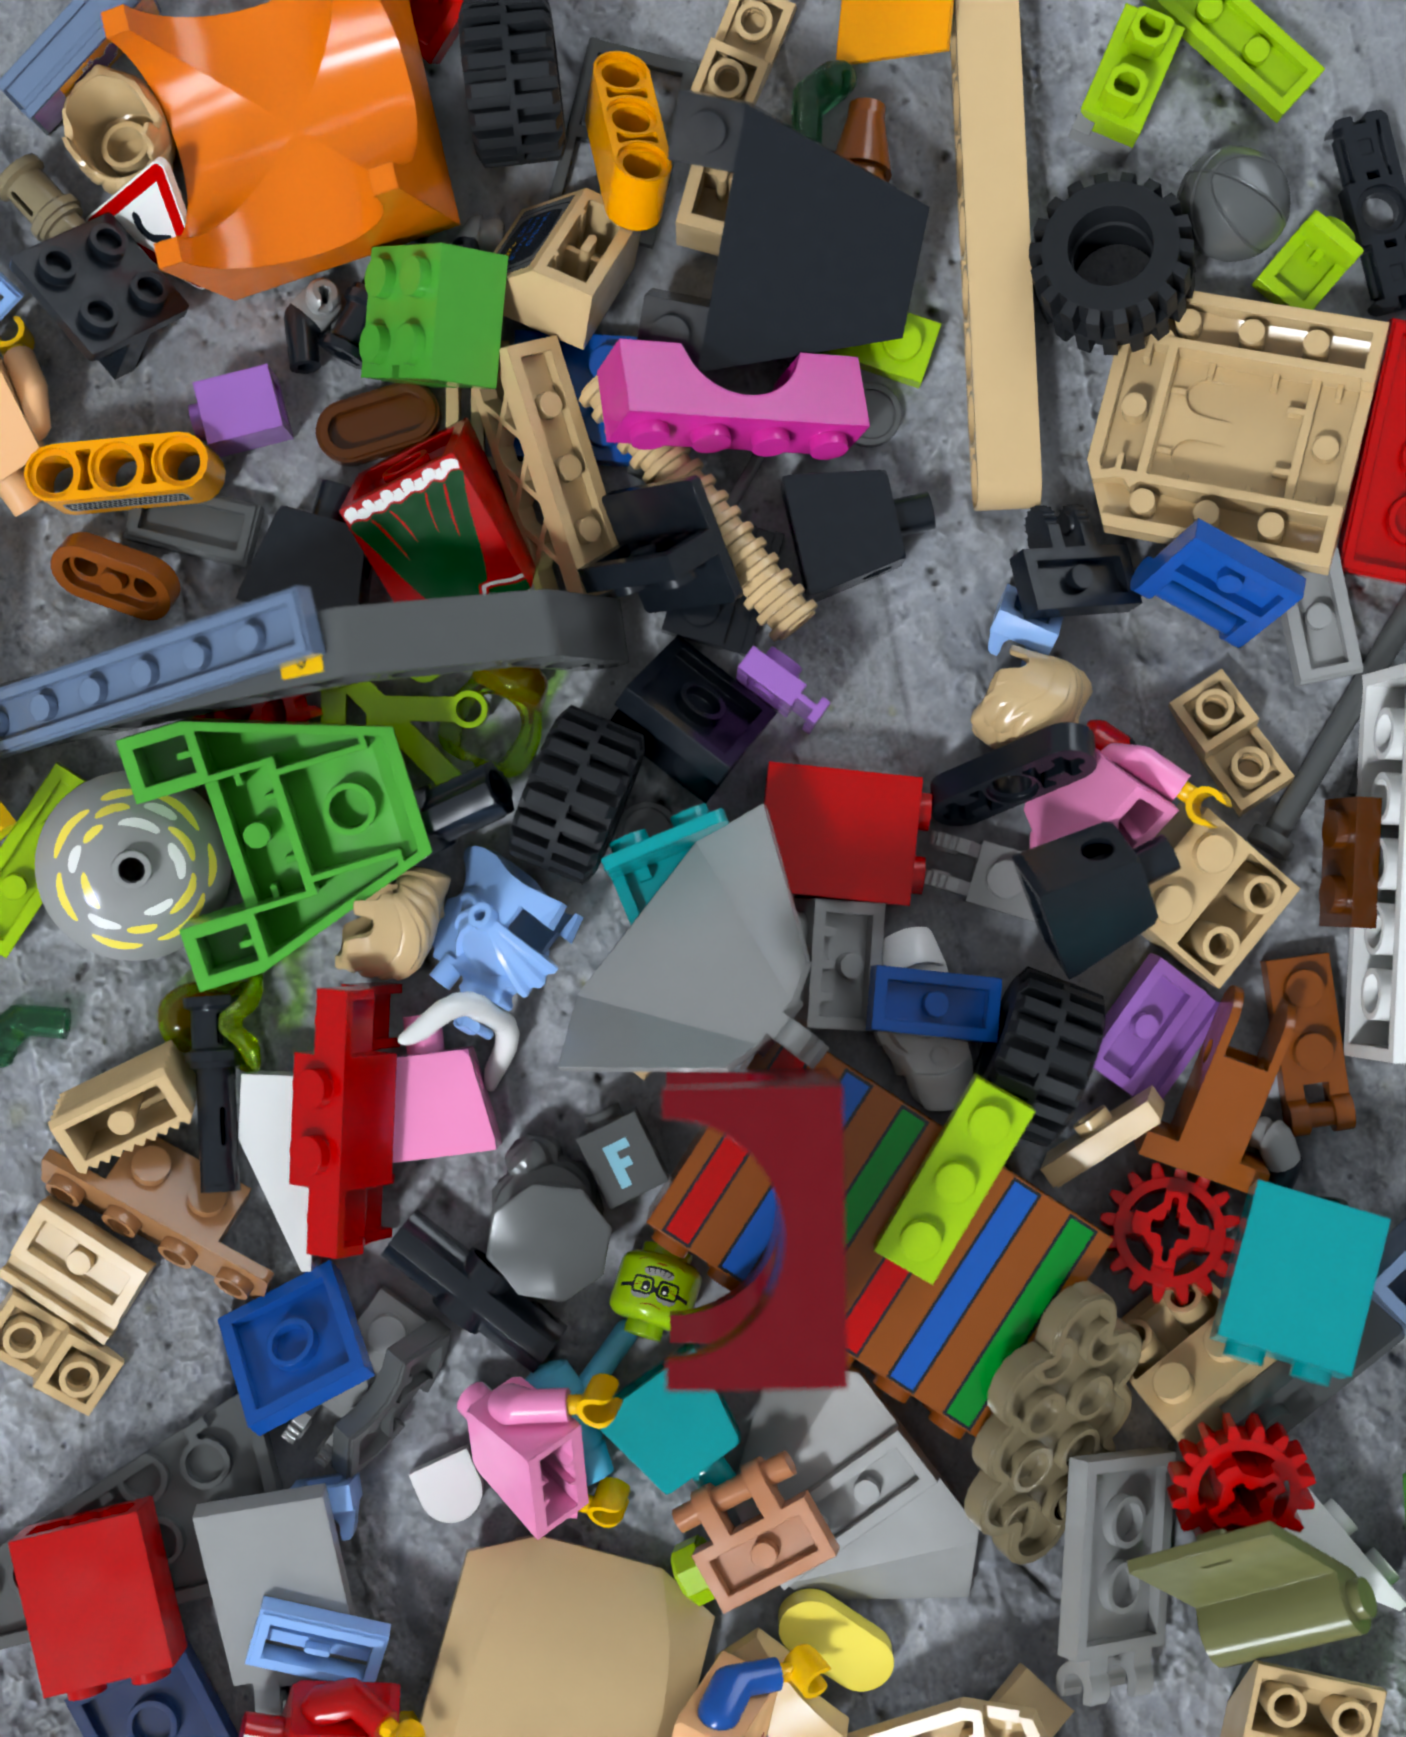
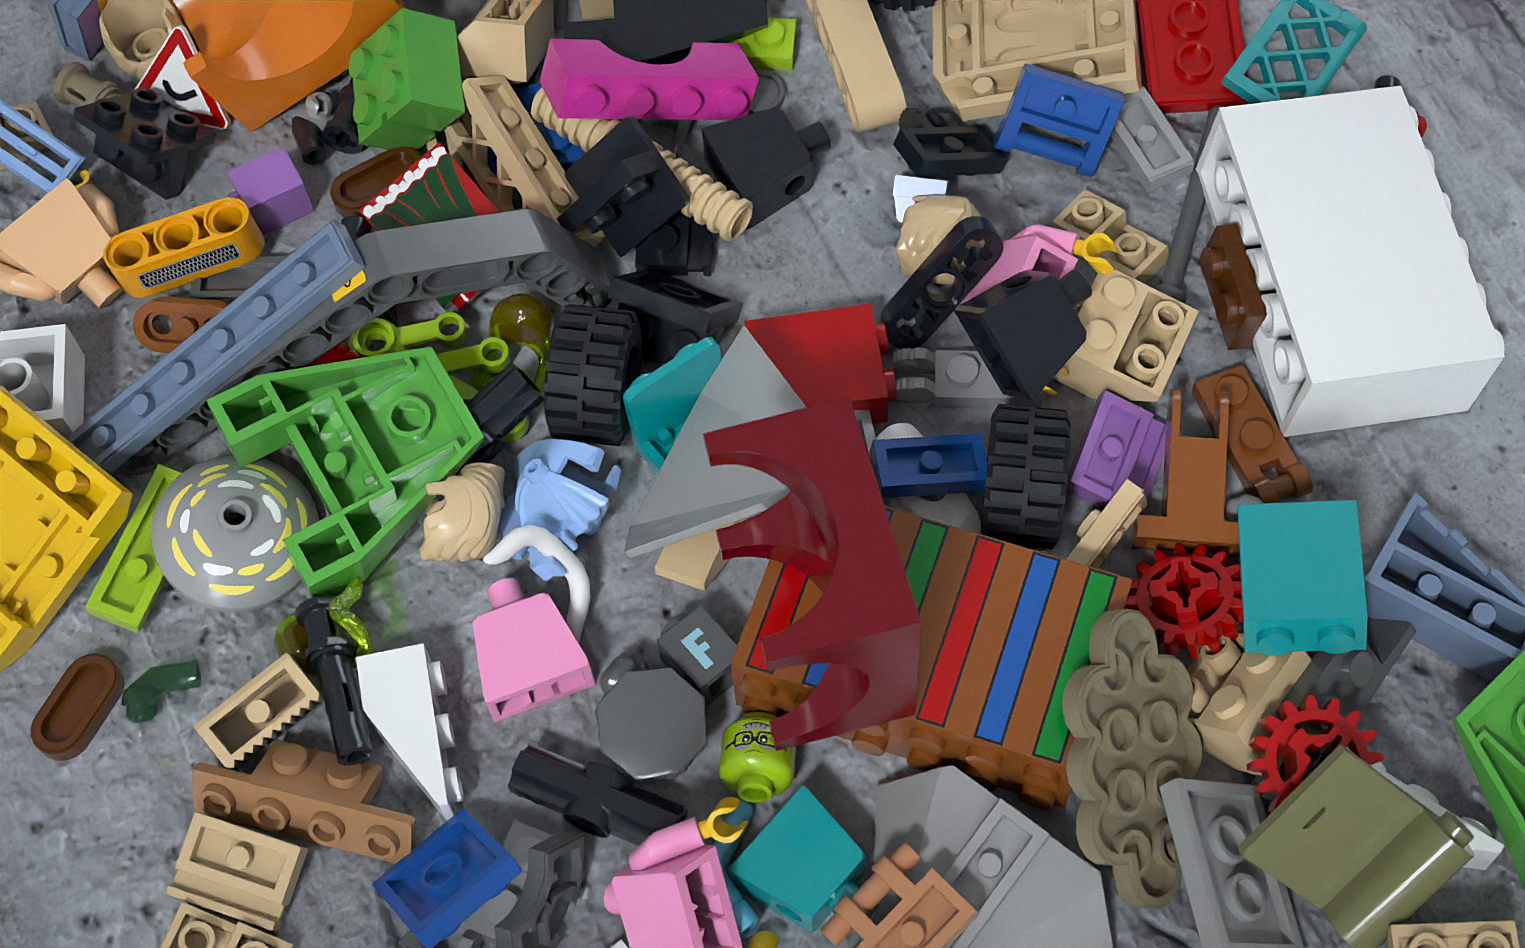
camera: 10 degrees left, 25 degrees down
red bracket [289,982,402,1259] -> none
medium lavender plate [736,646,831,734] -> none
lime plate [873,1074,1036,1285] -> none

